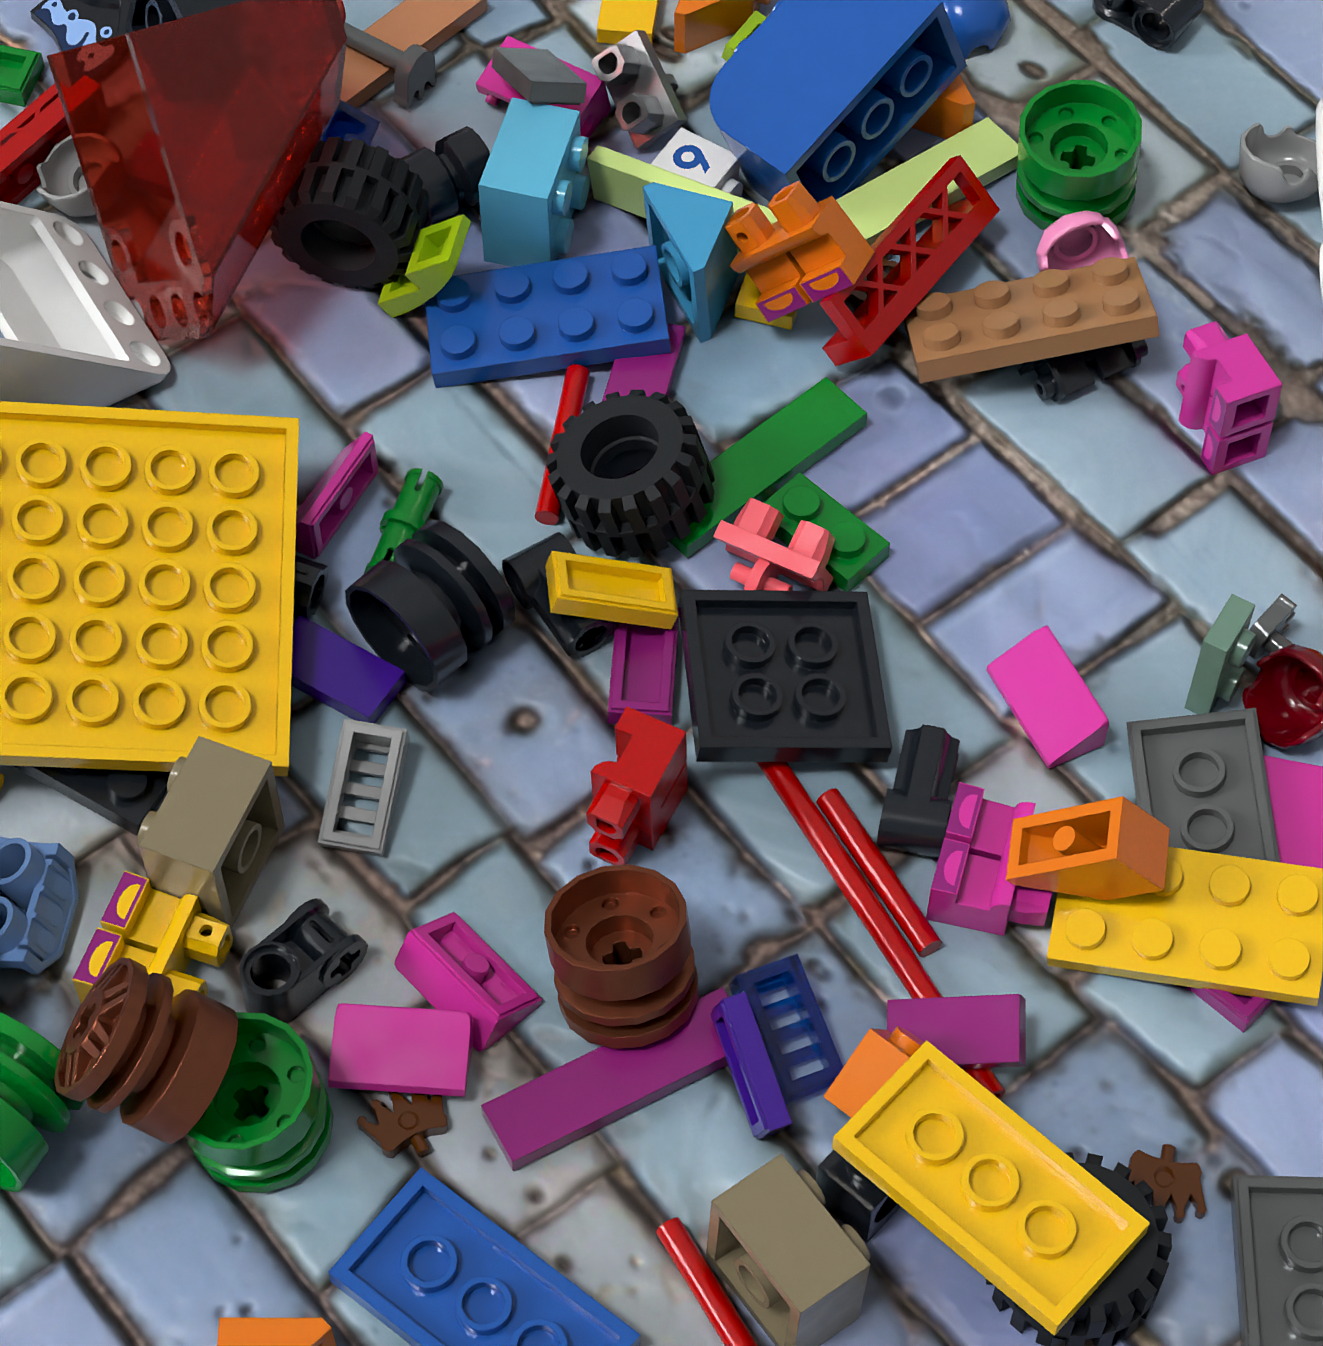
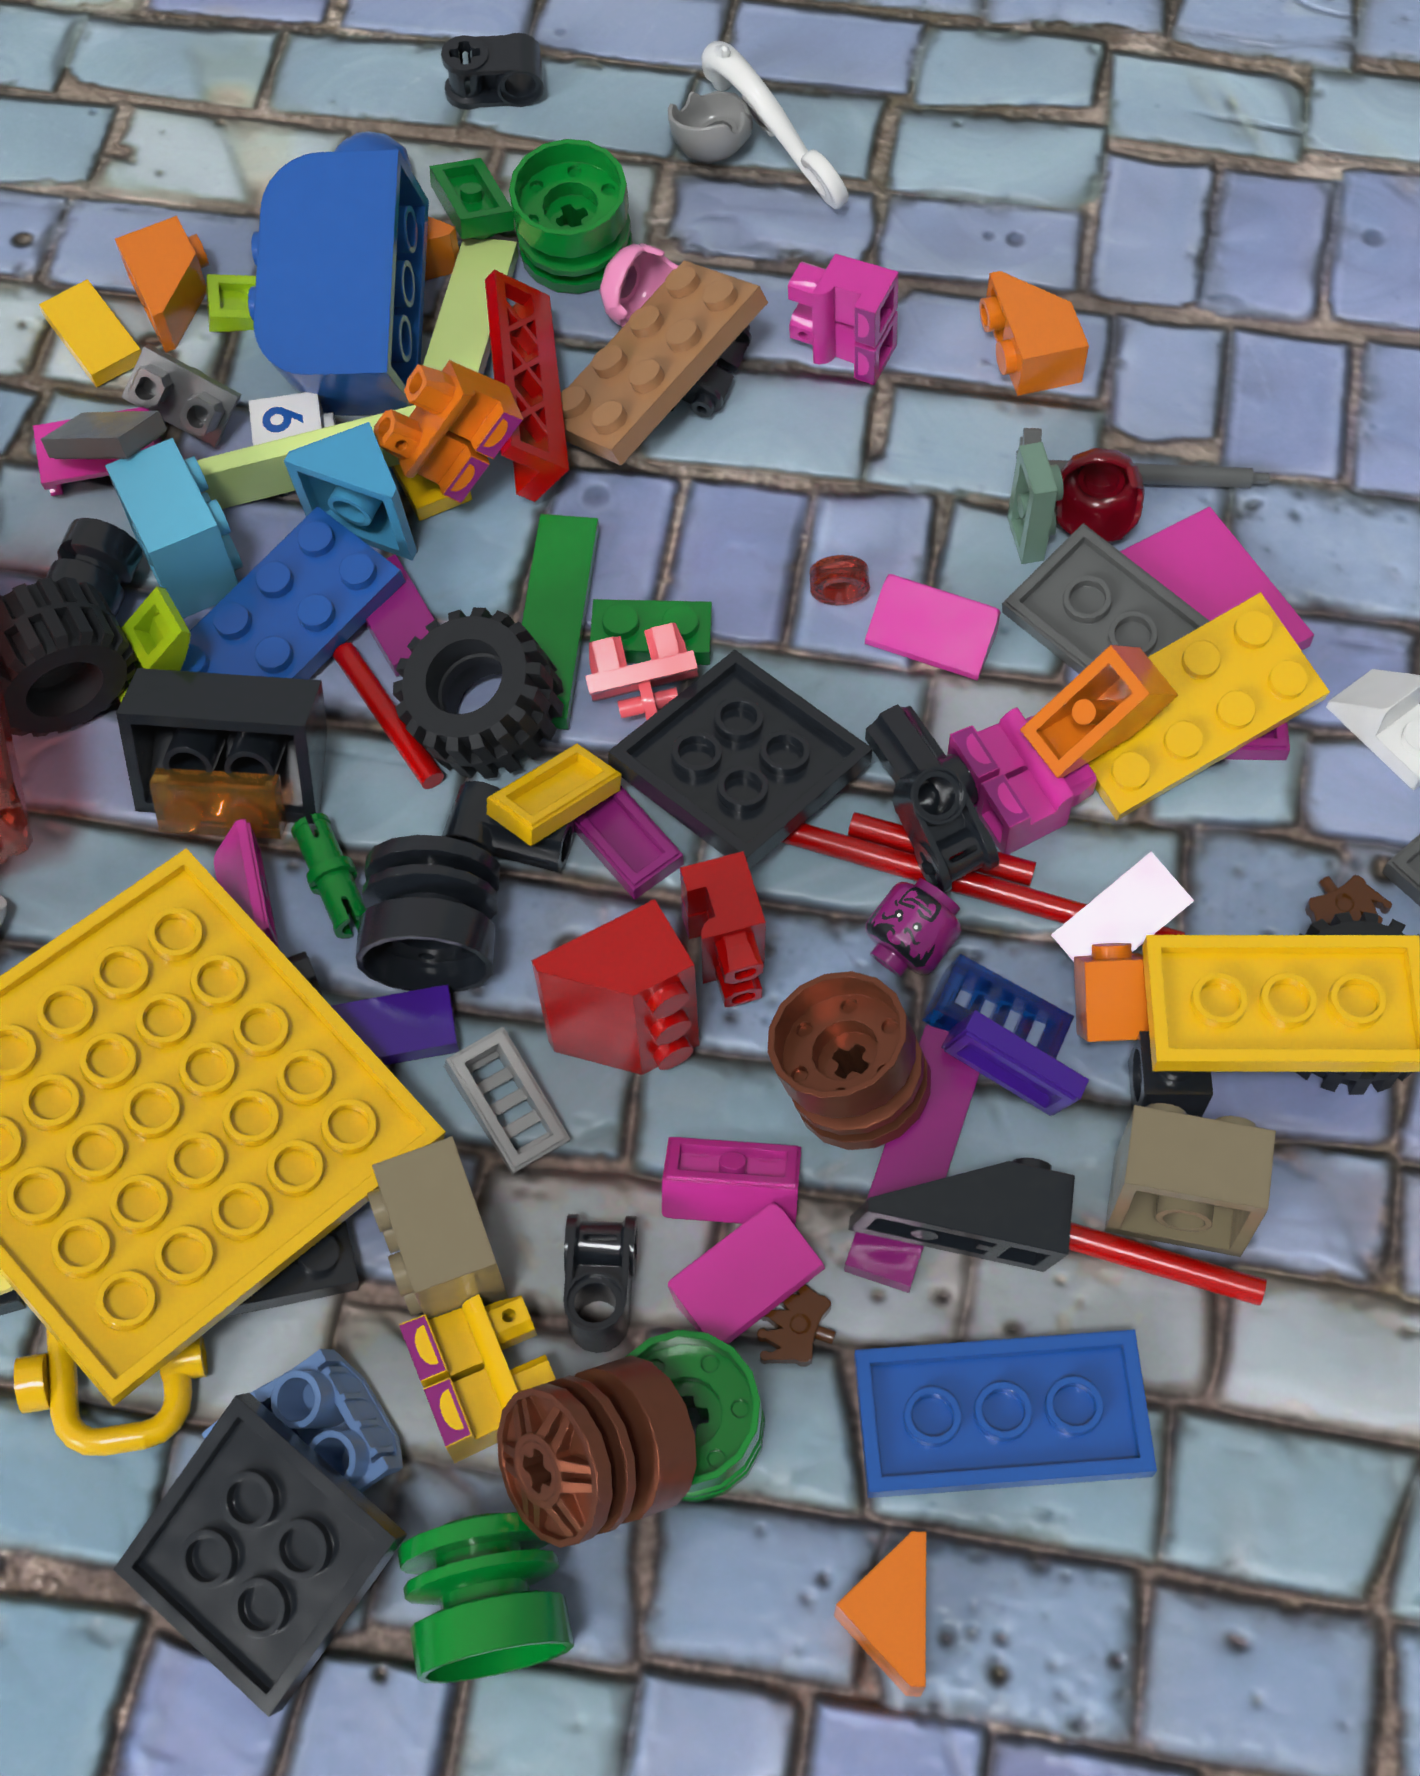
camera: 40 degrees left, 5 degrees up
none -> black slope [116,668,328,824]
none -> clear orange plate [149,768,287,839]
none -> green plate [429,158,514,240]
none -> red slope [531,899,700,1075]
none -> clear red tile [809,555,870,606]
none -> black slope [848,1158,1075,1272]
none -> magenta head [866,878,962,977]
none -> black piece [892,766,999,893]

